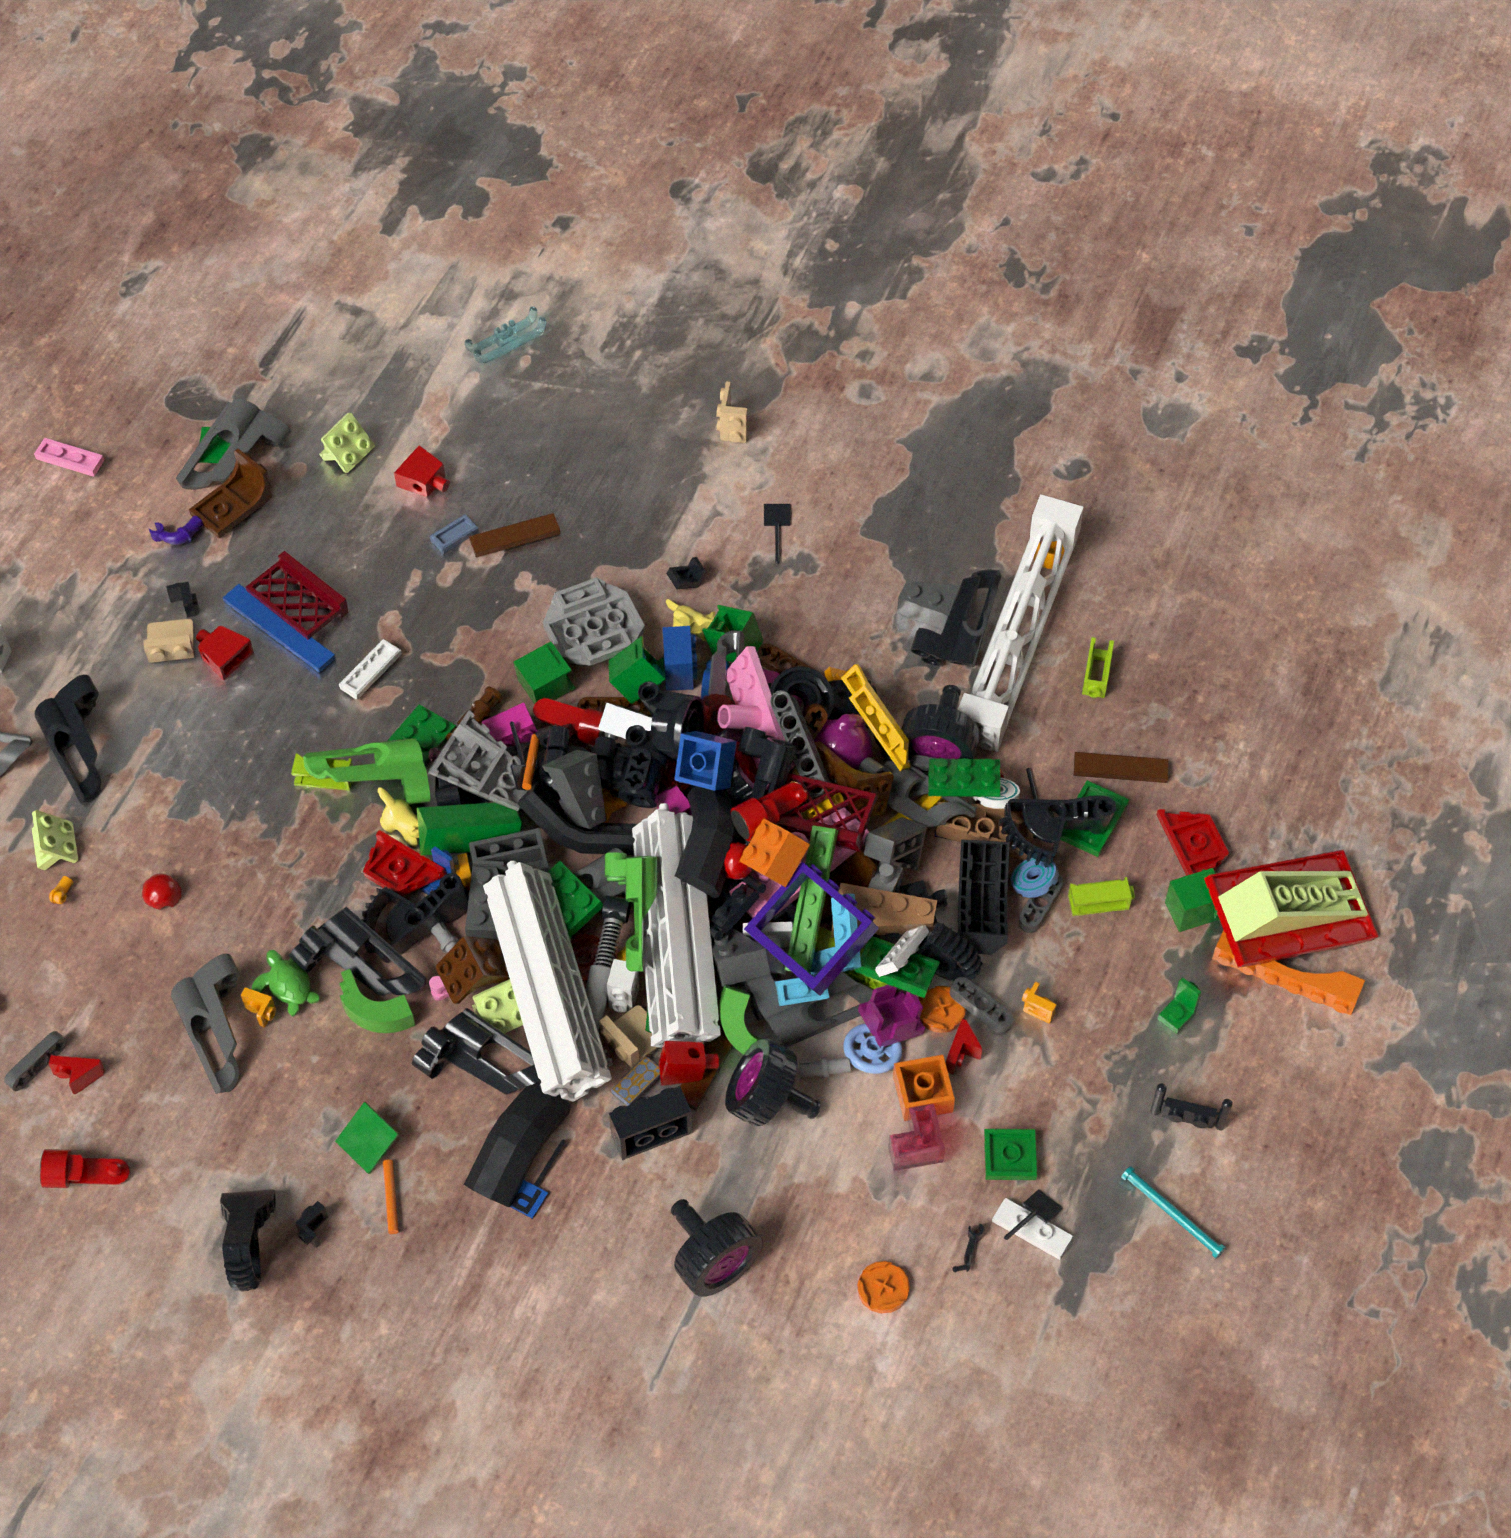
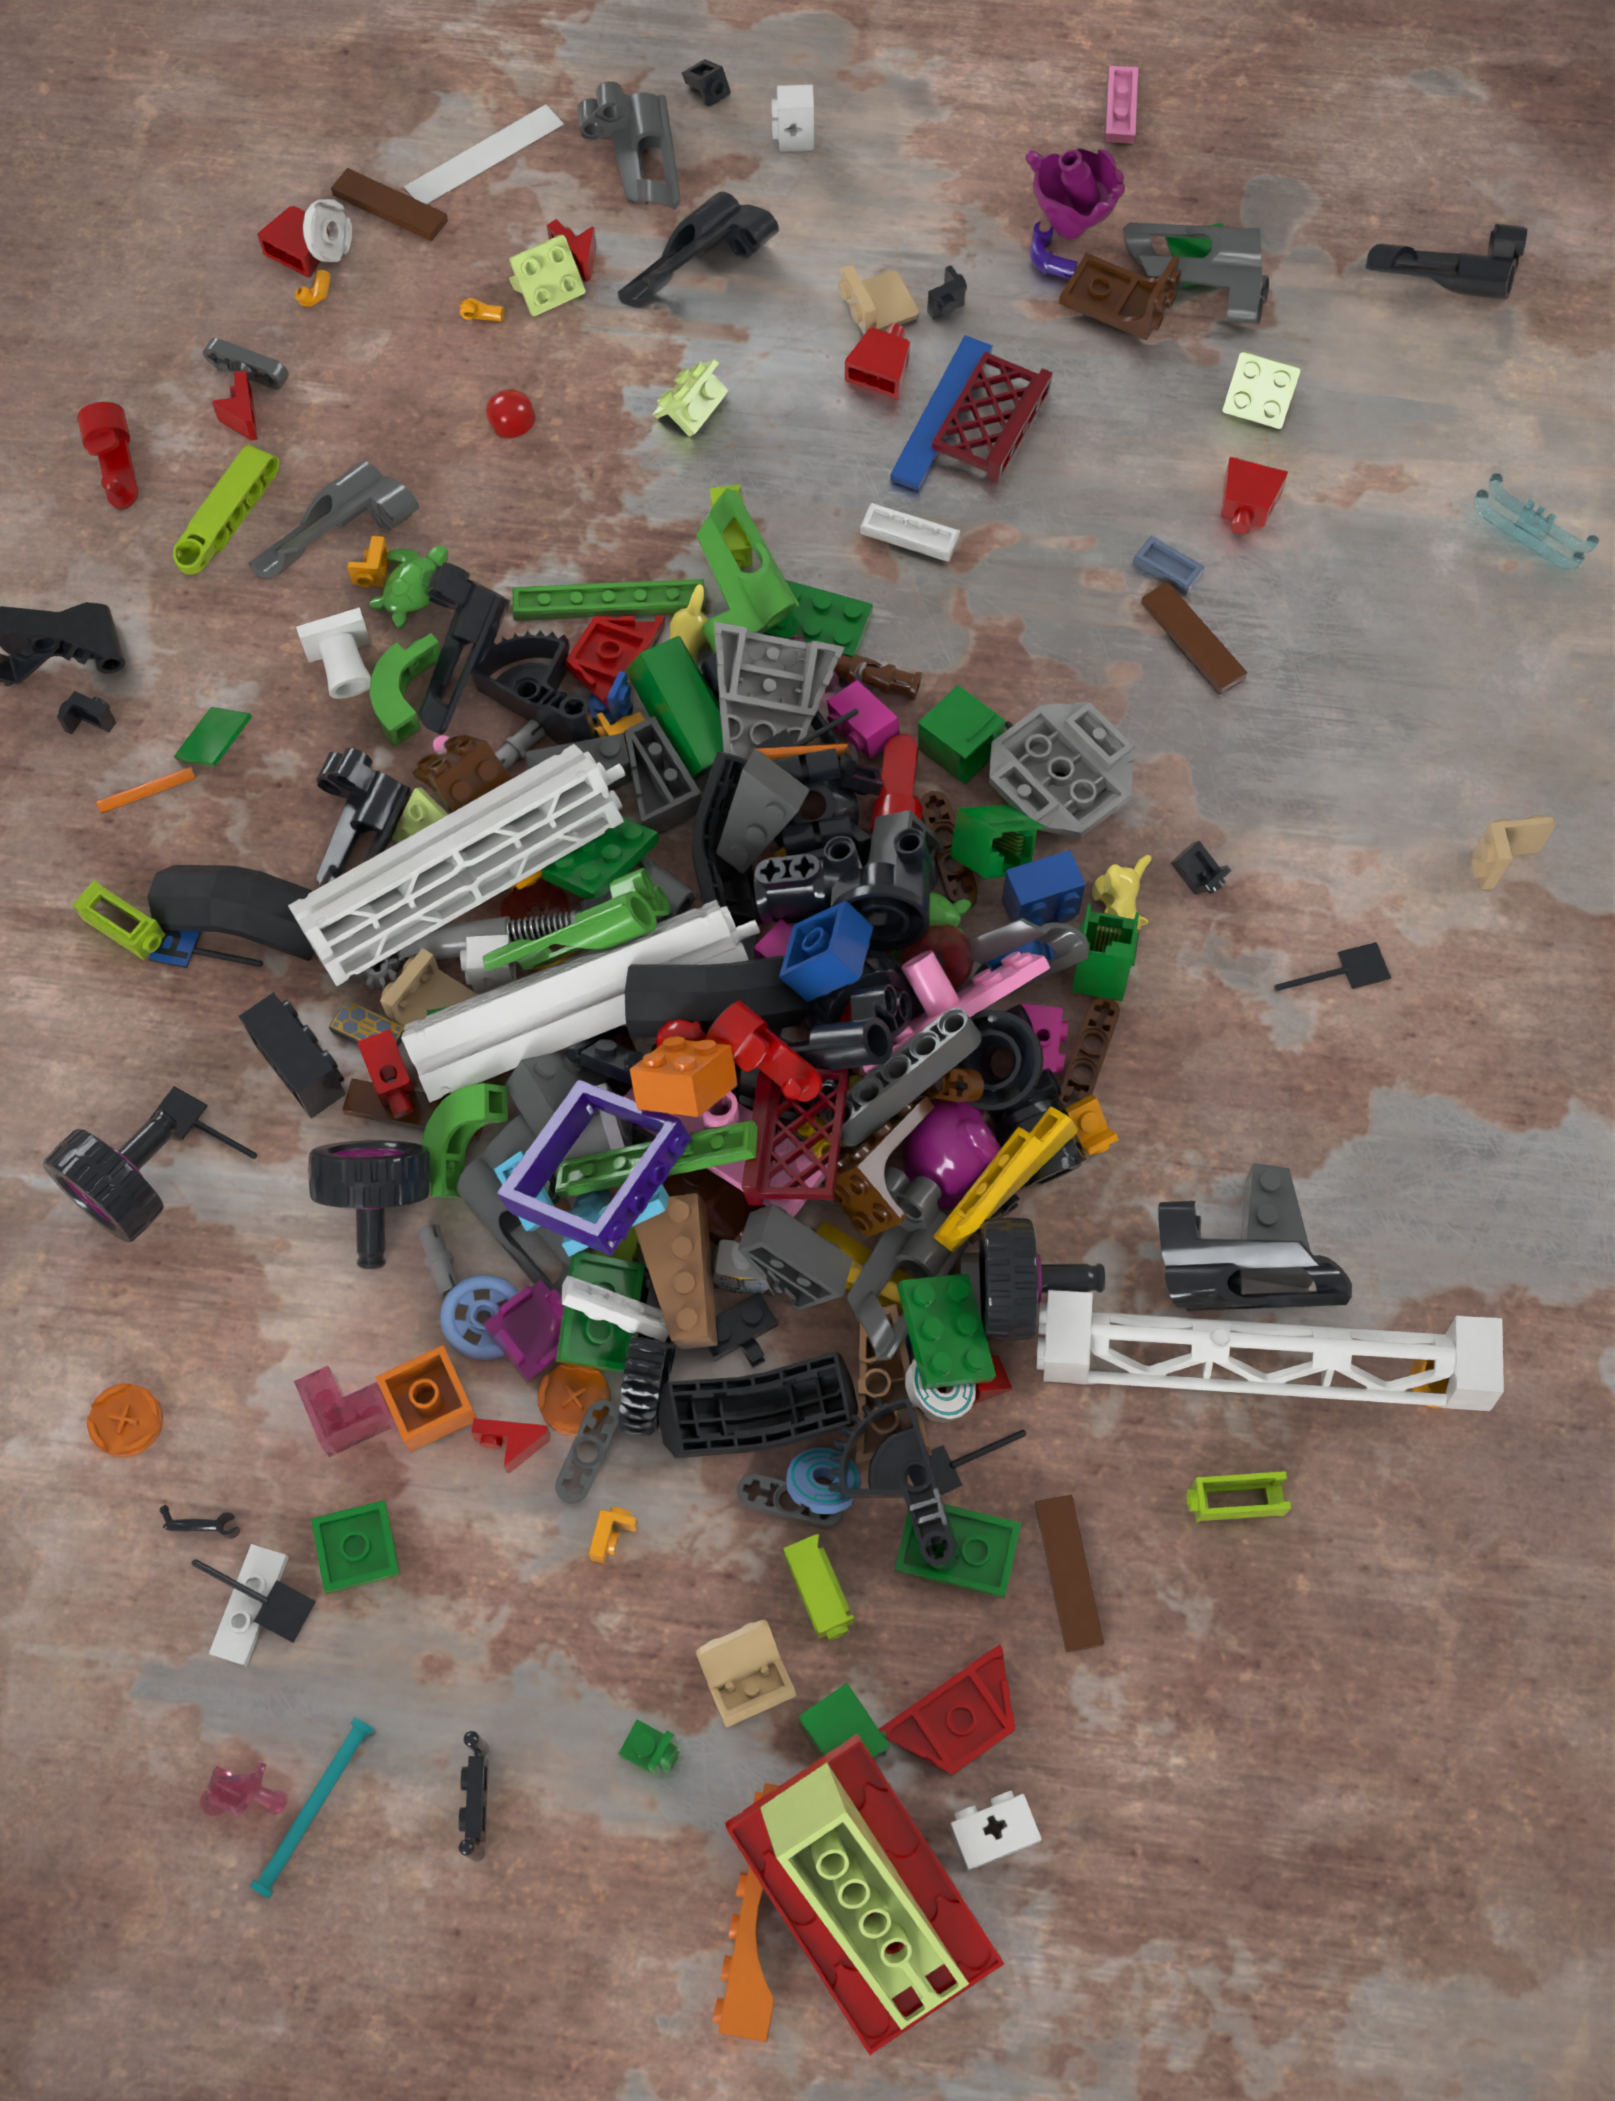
camera: 75 degrees right, 10 degrees up
none -> lime window [72,880,165,960]
none -> black piece [150,1086,257,1159]
none -> lime piece [173,445,280,575]
none -> clear pink piece [200,1761,288,1816]
none -> white plant [296,608,371,699]
none -> bright green tile [512,579,705,620]
none -> red slope [547,219,596,282]
none -> yellowish green bracket [653,359,728,436]
none -> tan bracket [696,1620,797,1728]
none -> white brick [949,1791,1042,1872]
none -> magenta piece [1025,148,1125,240]
none -> black panel [1365,224,1528,300]

